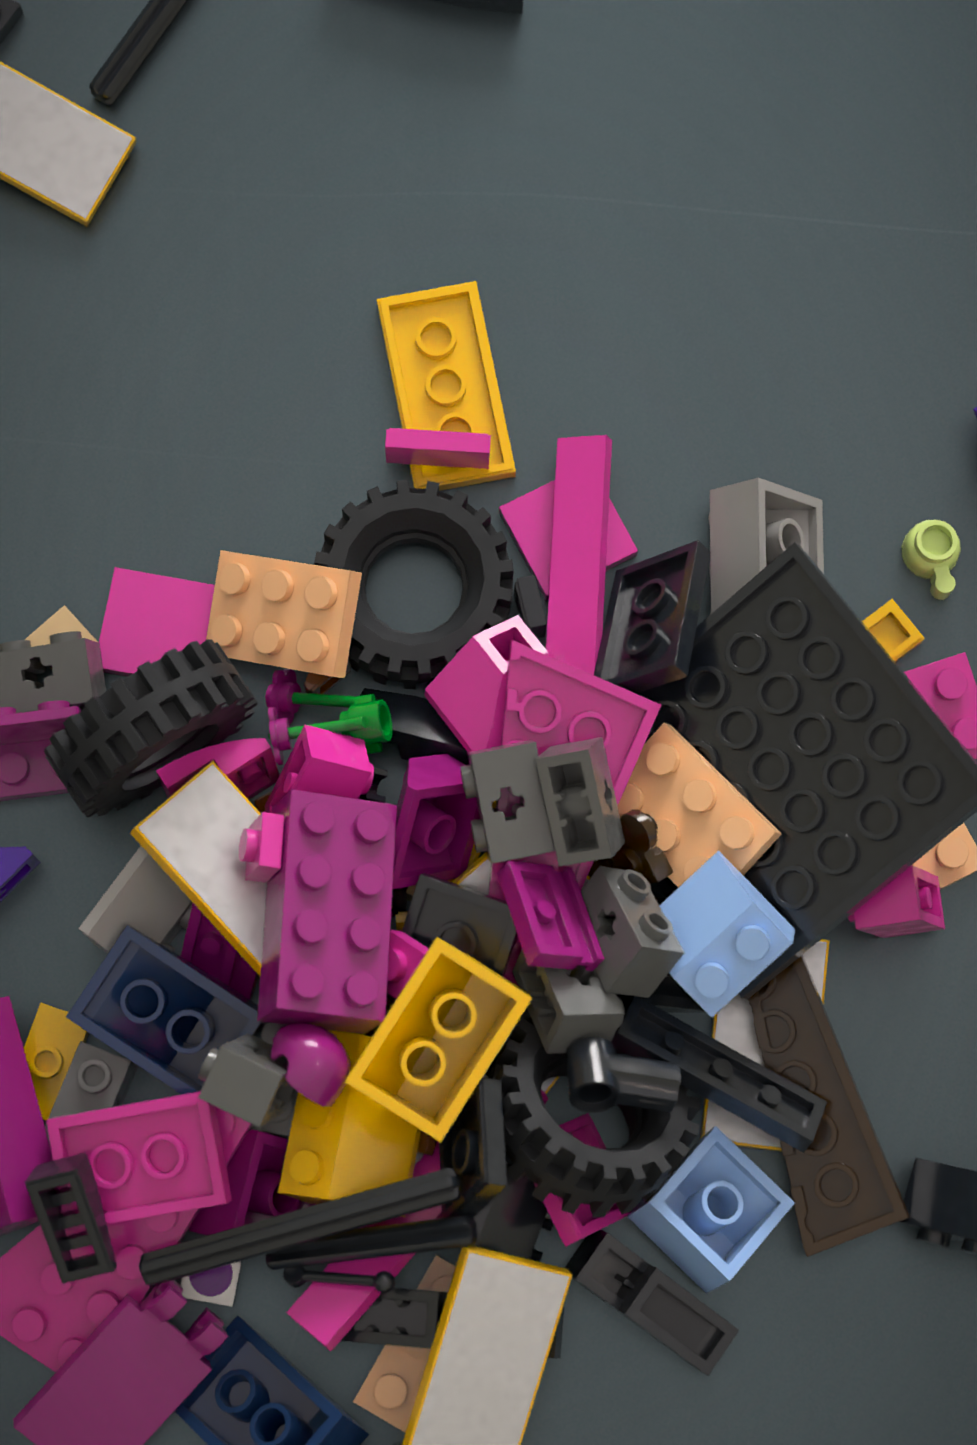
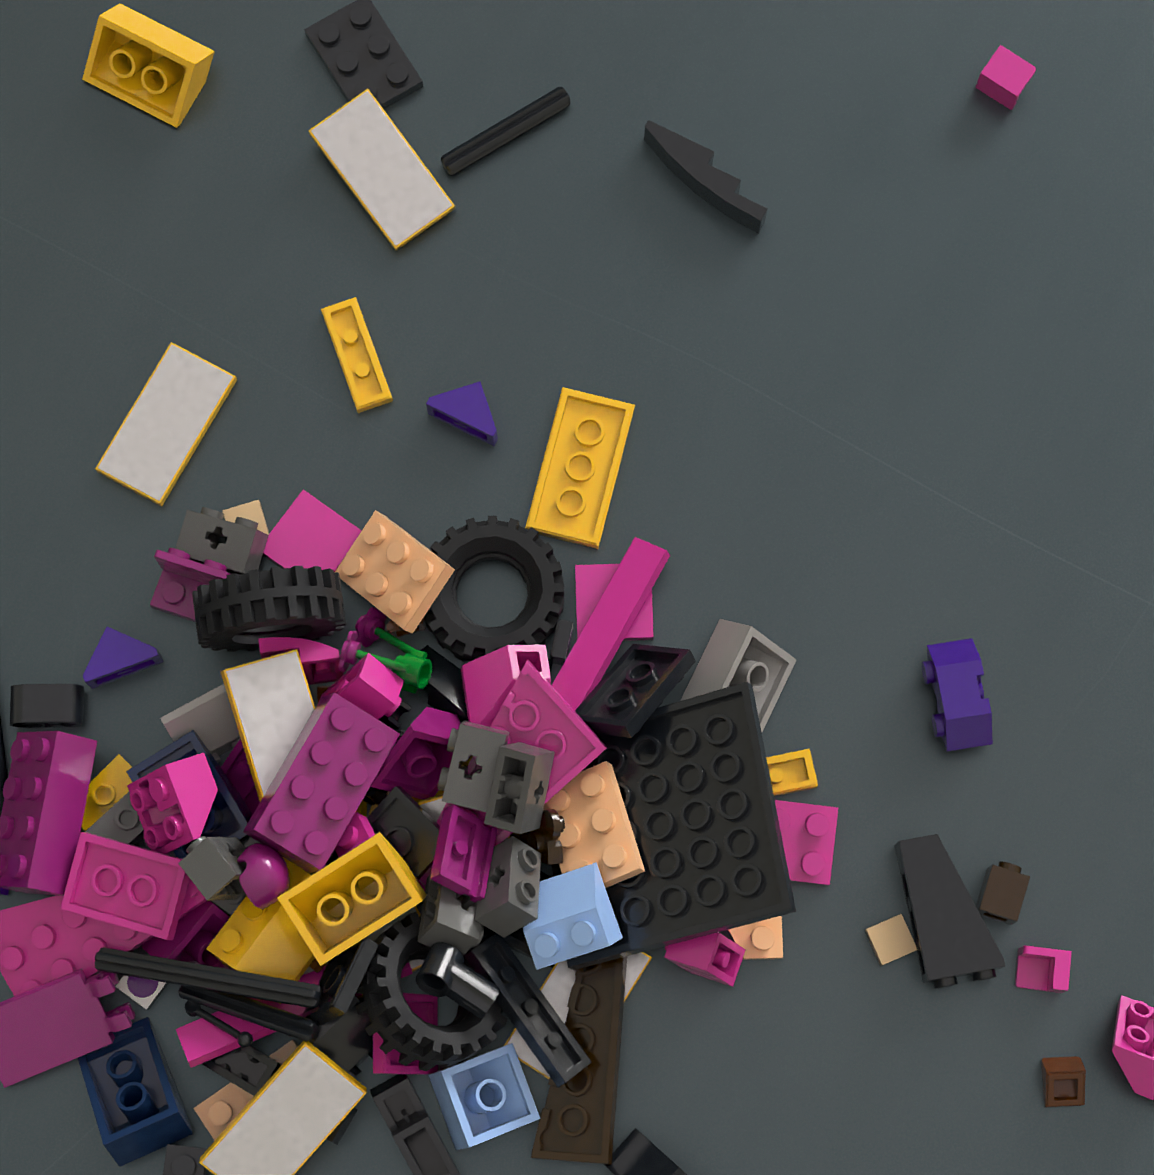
camera: 30 degrees right, 0 degrees up
black slope [25,1153,117,1284] -> none
dark pink plate [239,812,284,883] -> none
dark pink tile [385,428,491,469] -> none
yellowish green piece [901,520,961,600] -> none
none -> dark pink slope [127,753,218,854]
none -> yellow tile [321,297,393,413]
none -> dark purple slope [426,381,498,446]

